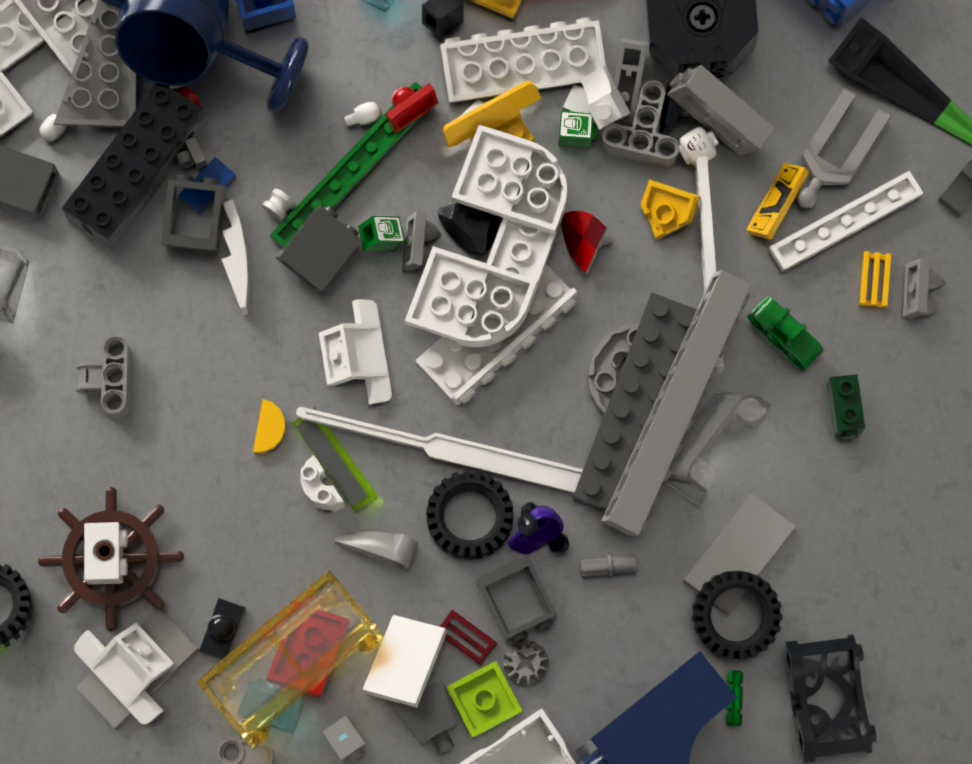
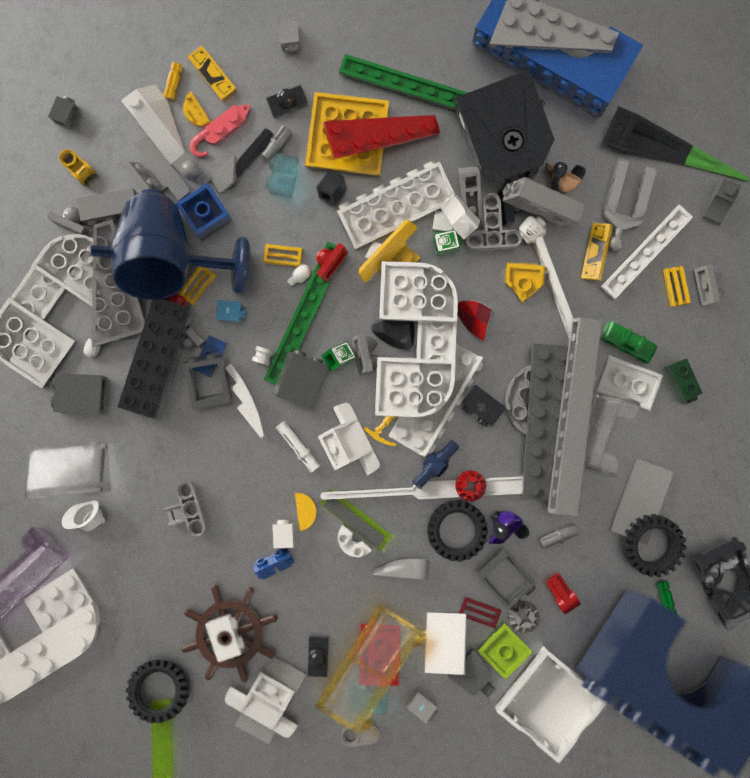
camera: 10 degrees left, 10 degrees up
none -> yellow tile [178,267,217,306]
none -> dark azure brick [216,300,246,323]
none -> blue hinge [253,548,295,580]
none -> yellow tile [263,244,303,268]
none -> white brick [273,520,295,548]
none -> white pin [276,421,321,473]
none -> yellow piece [363,416,396,446]
none -> dark blue pin [413,440,459,489]
none -> red gear [455,471,487,502]
none -> black brick [461,384,506,427]
none -> cap [544,162,586,195]
none -> red piece [545,573,581,615]
none -> white tile [595,355,664,411]

